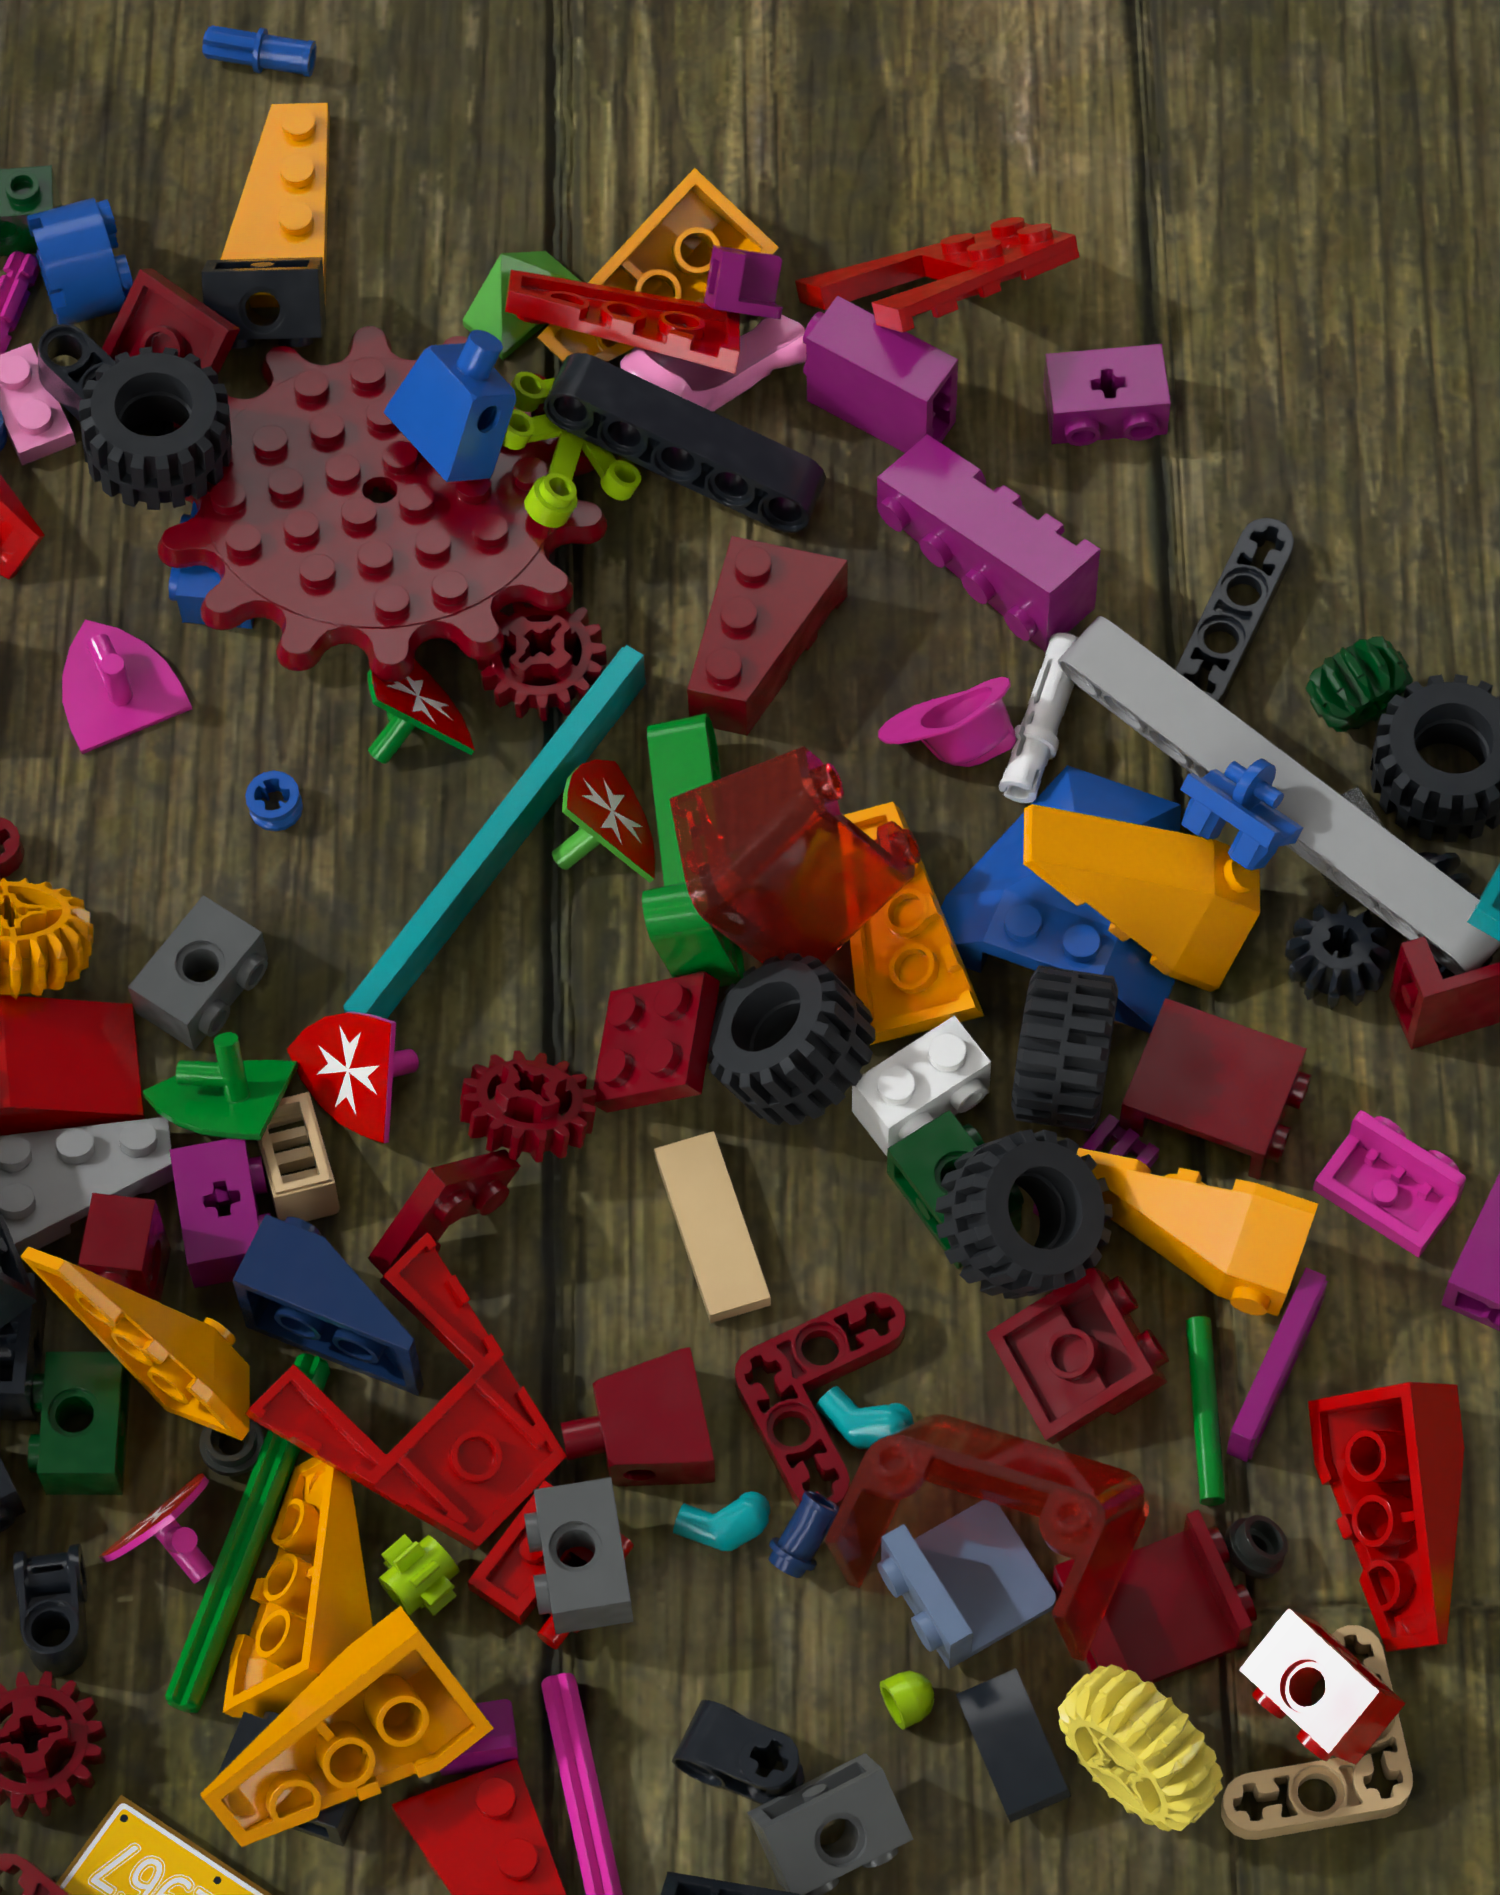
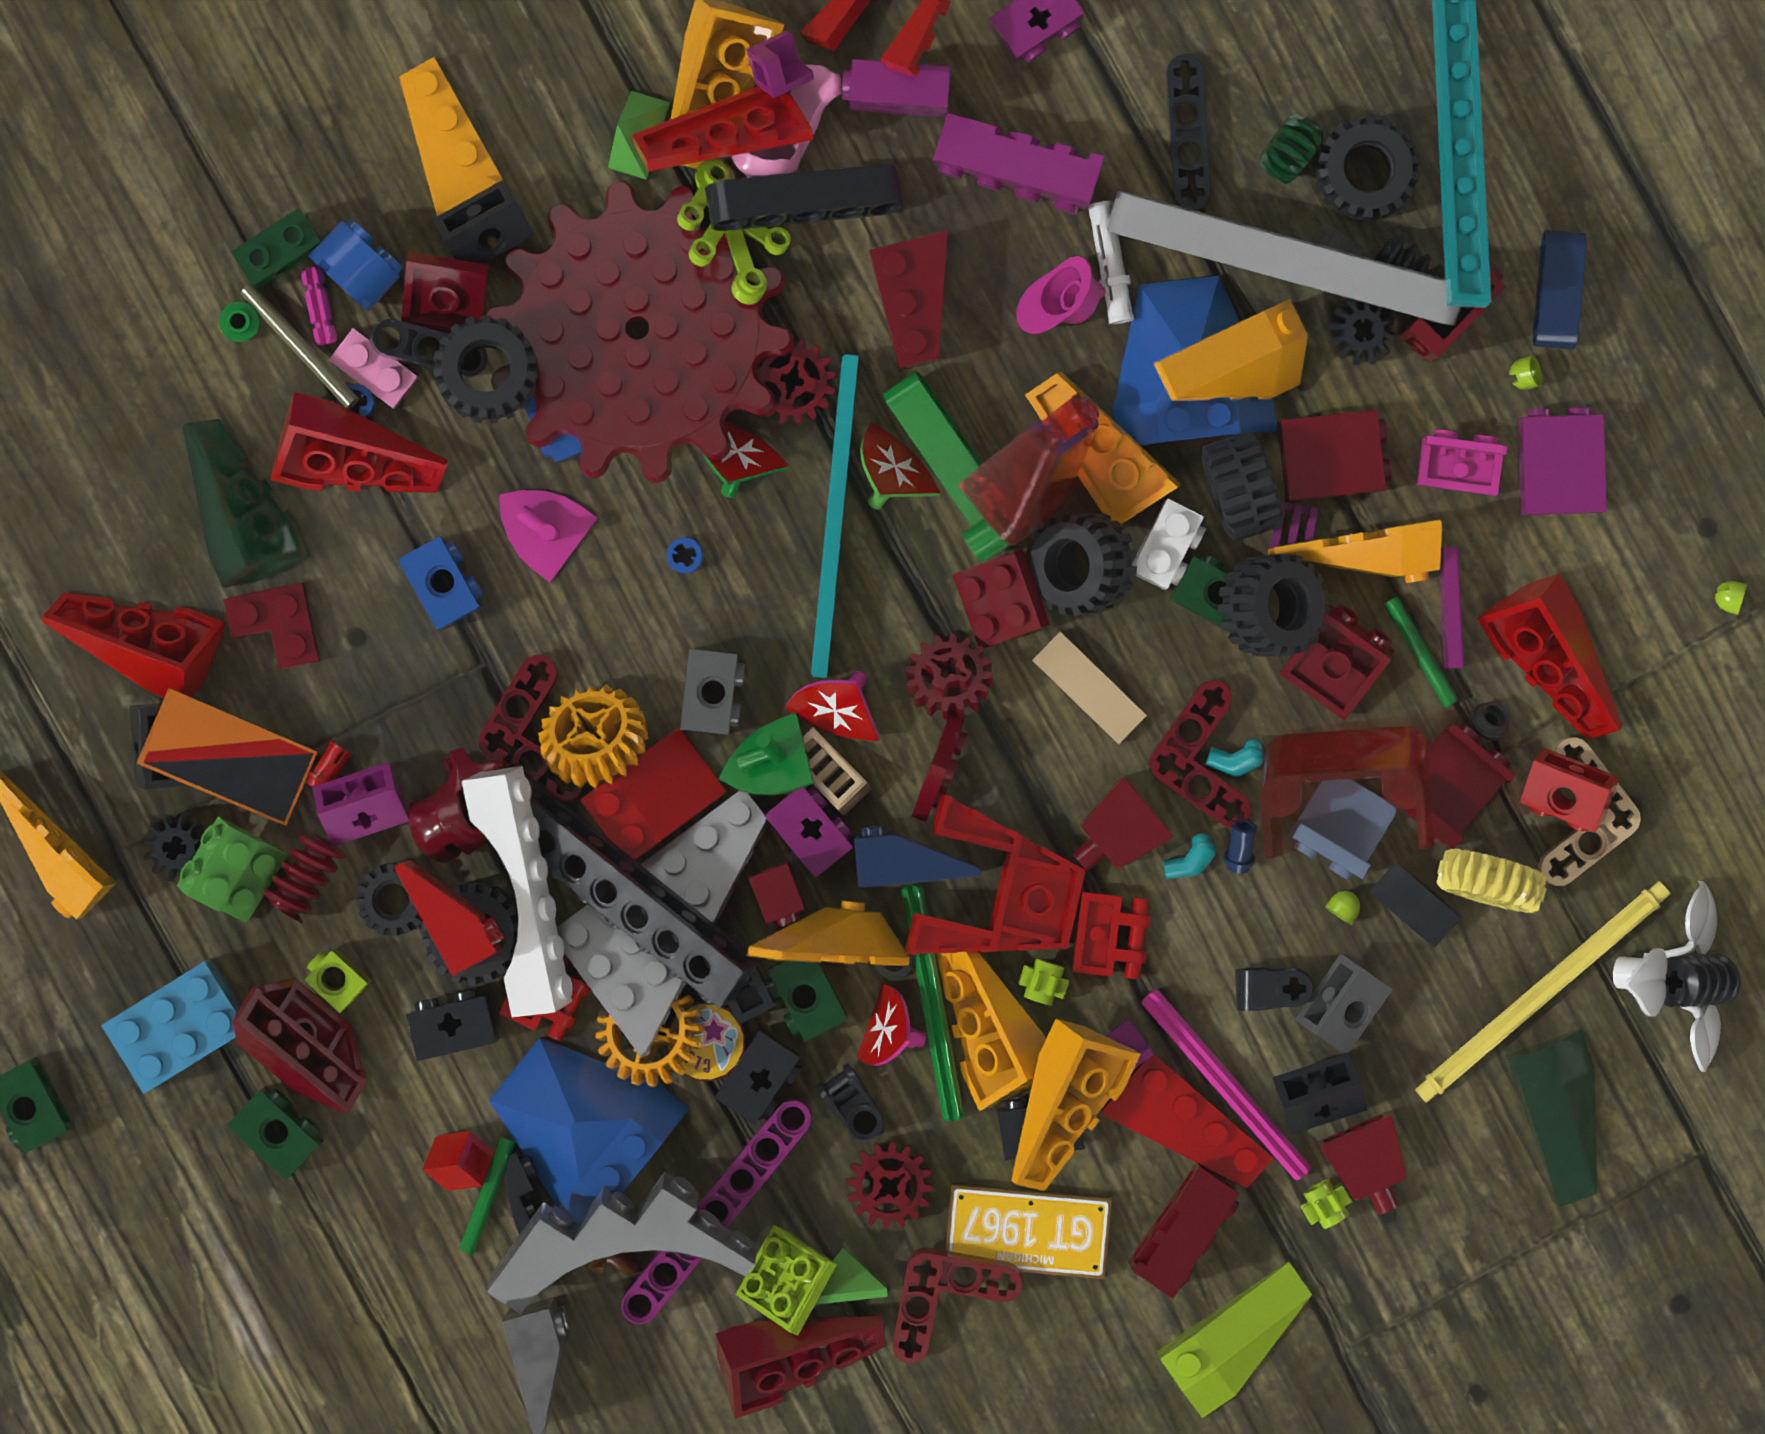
camera: 25 degrees left, 25 degrees up
blue axle [202,25,317,77] -> none
blue torso [384,330,516,482] -> none
dark grey brick [524,1477,633,1634] -> none
blue hips [1180,758,1304,870] -> none

